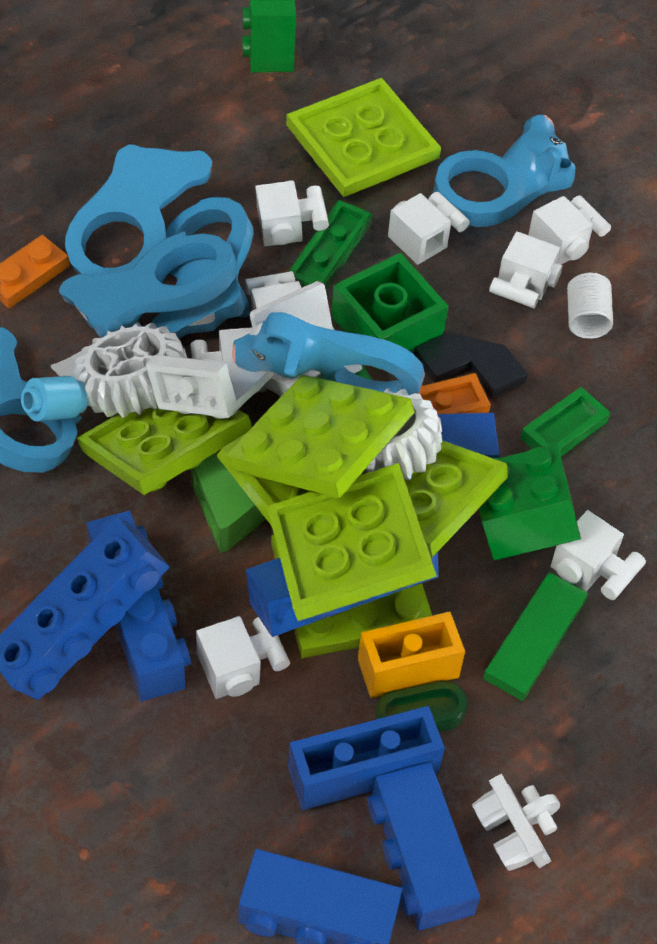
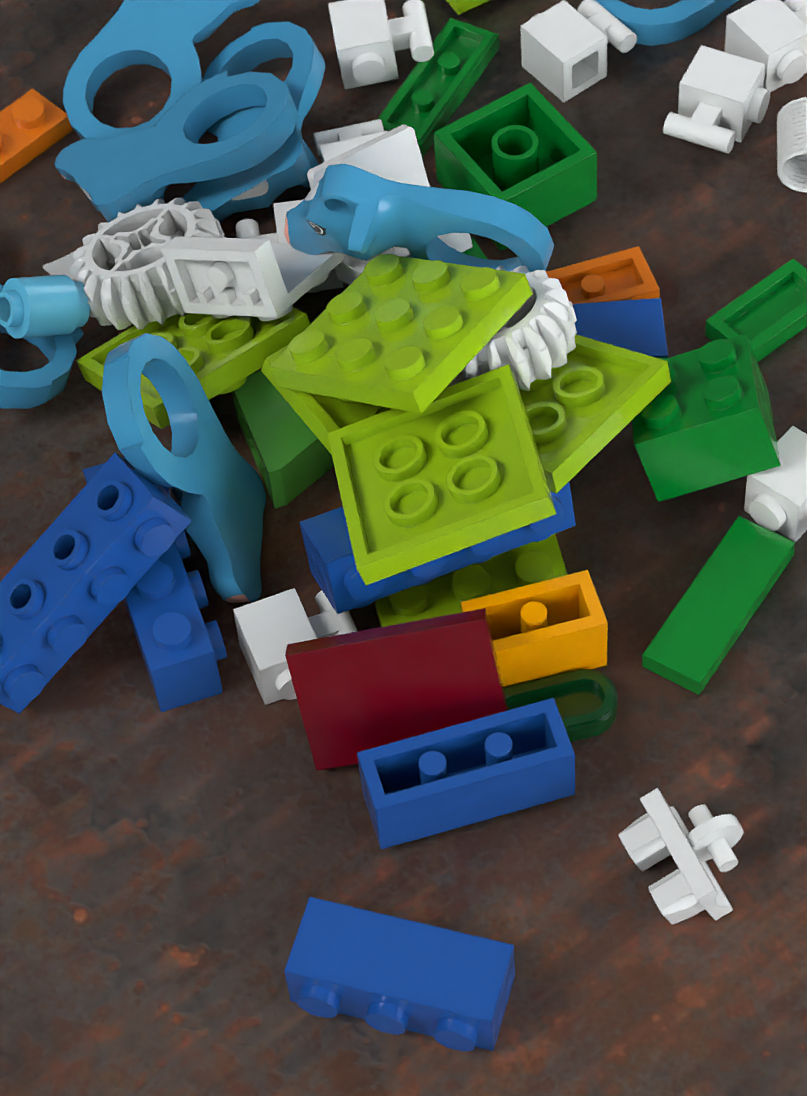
camera: 10 degrees right, 0 degrees up
blue brick [367,762,480,931] -> none
black tile [414,332,528,398] -> none
none -> dark azure animal [102,333,266,603]
none -> dark red tile [285,608,509,771]

